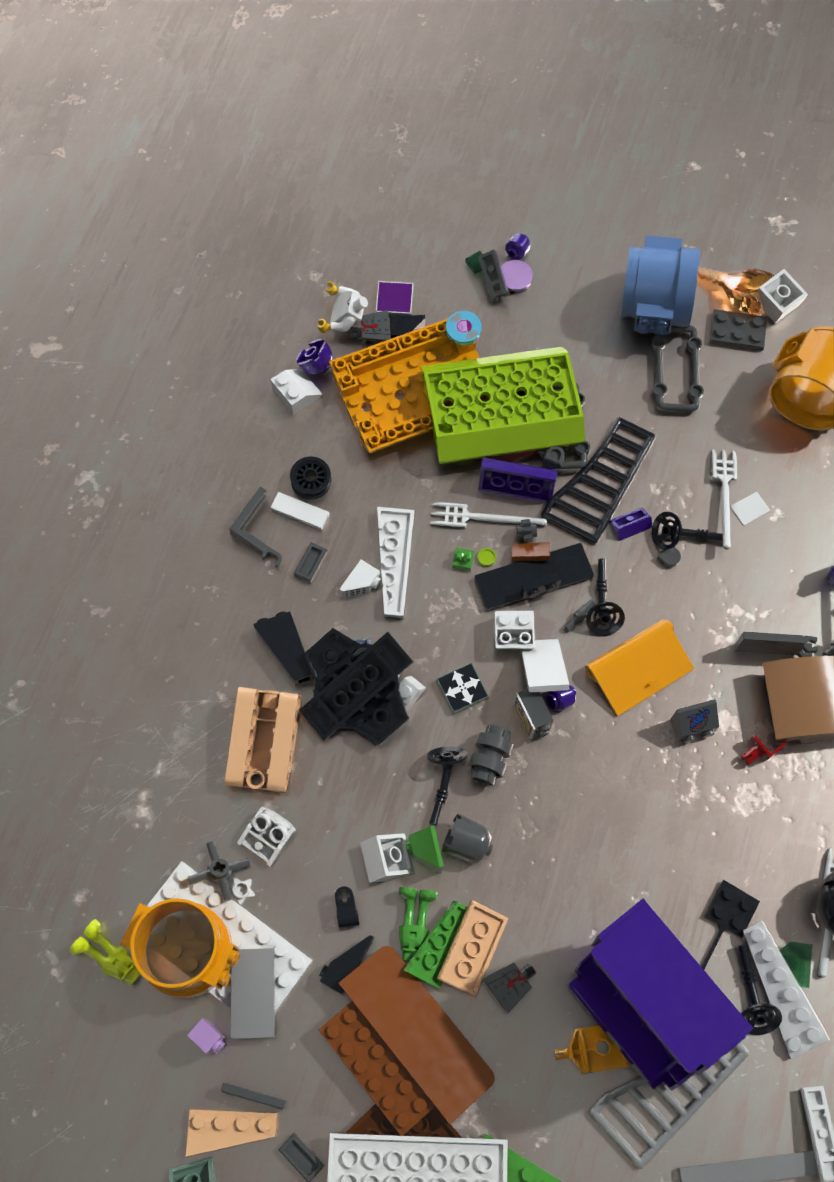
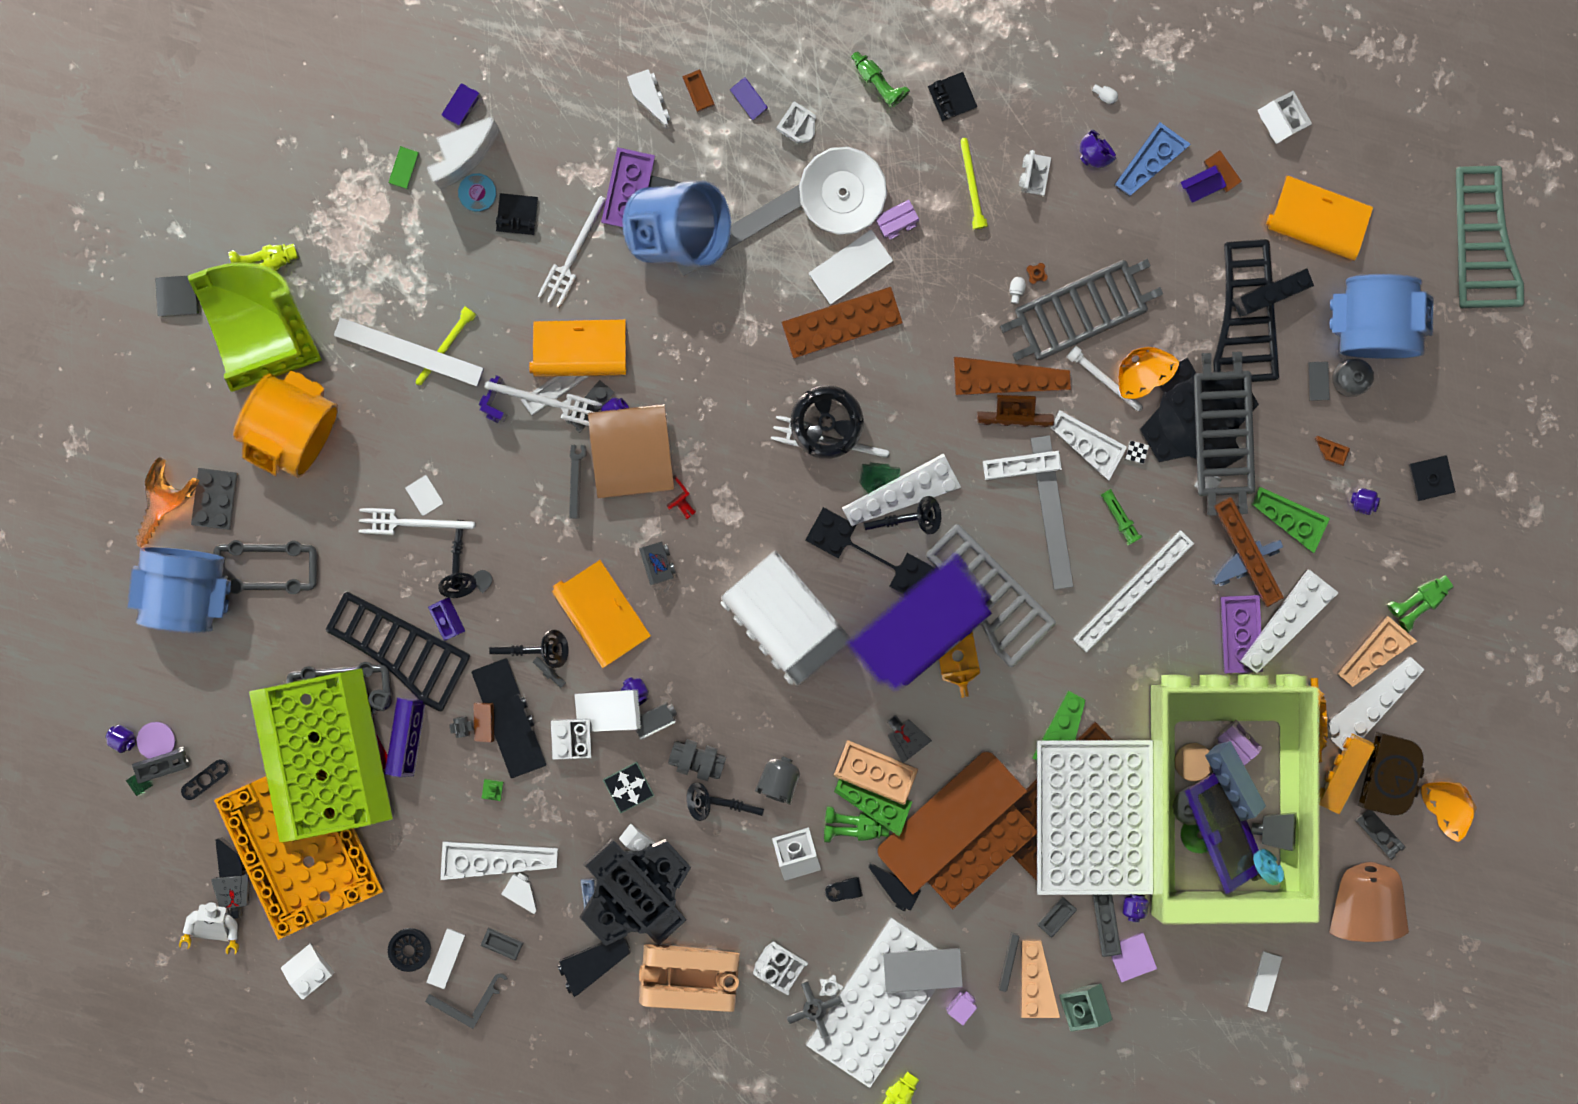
camera: 90 degrees left, 20 degrees up
light orange cylinder [120,898,240,998] -> none
dark purple cylinder [296,339,333,375] -> none
dark purple tile [376,281,413,316] -> none
bright green slope [405,826,444,874] -> none
white piece [430,502,547,528] -> none
medium azure tile [446,311,482,345] -> none
lime piece [477,548,496,567] -> none
white slope [758,269,808,323] -> none
none -> black beam [181,759,230,800]
none -> white piece [721,550,850,686]

